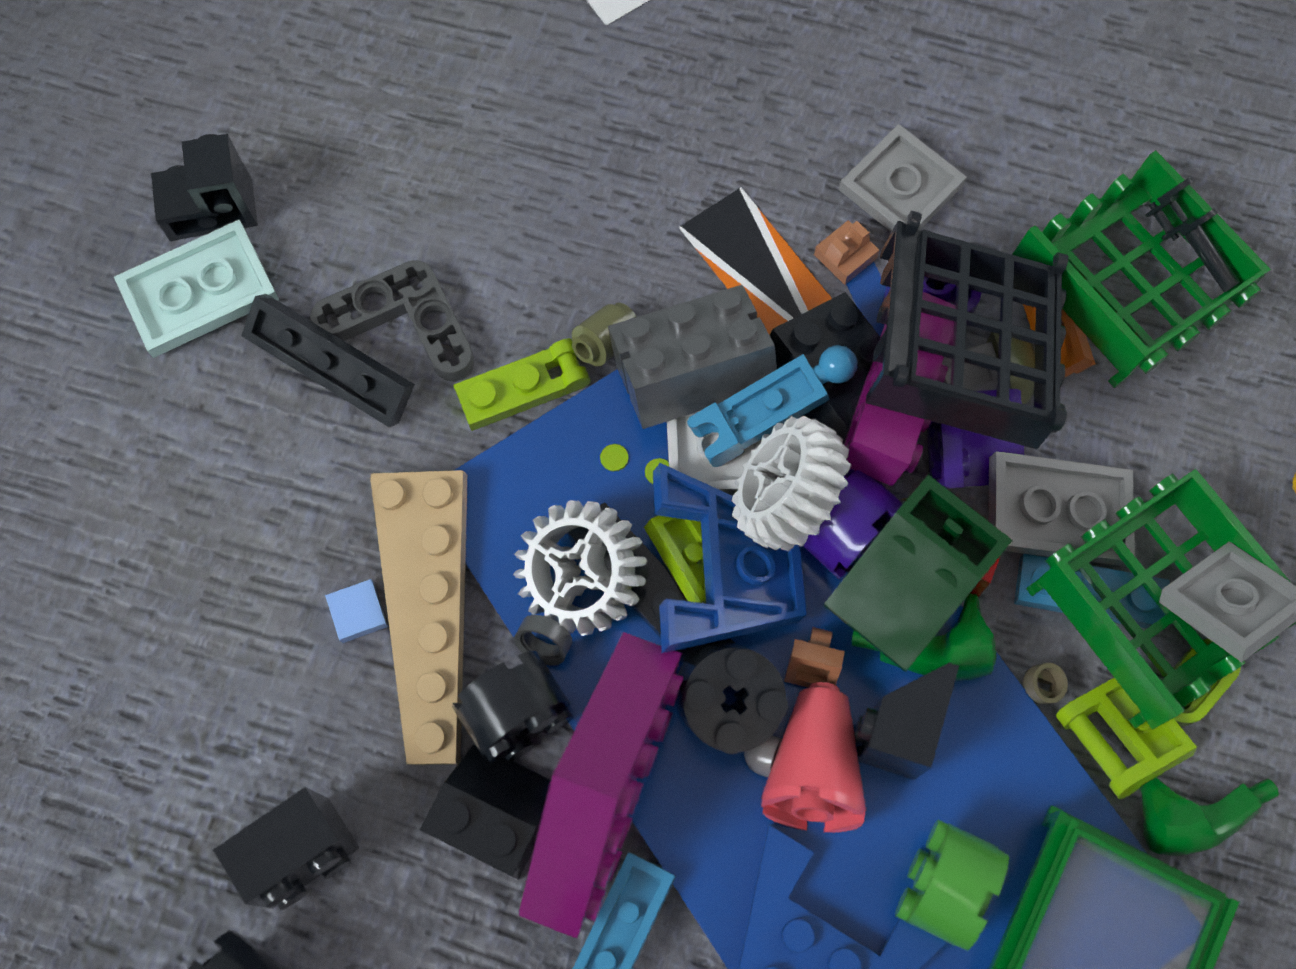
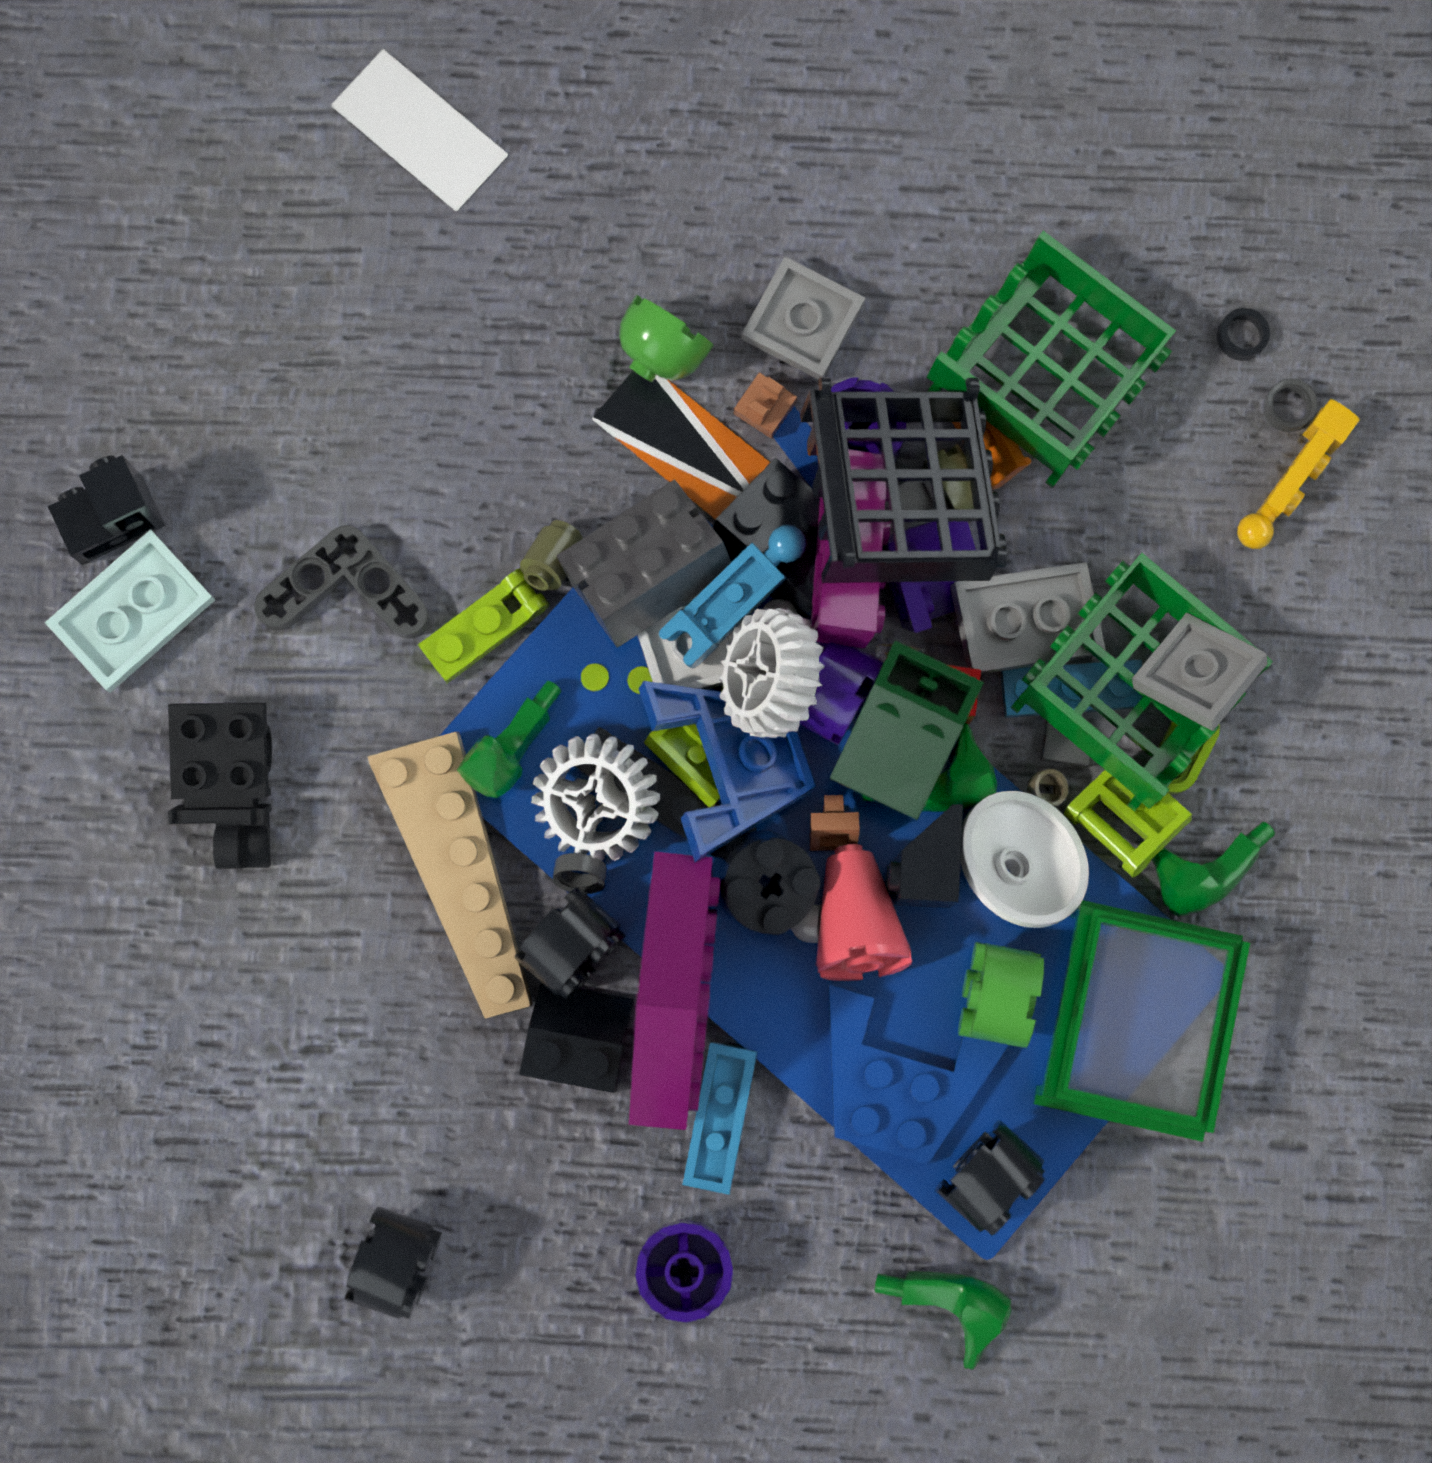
camera: 20 degrees left, 10 degrees up
black brick [213,787,359,910] -> none
black plate [241,294,415,428] -> none
light blue tile [325,579,389,643] -> none
black piece [1145,176,1240,292] -> none
none -> black plate [168,702,272,869]
none -> green animal [457,680,562,798]
none -> bright green cylinder [619,295,714,383]
none -> white dish [960,791,1089,928]
none -> dark grey tile [1041,721,1090,767]

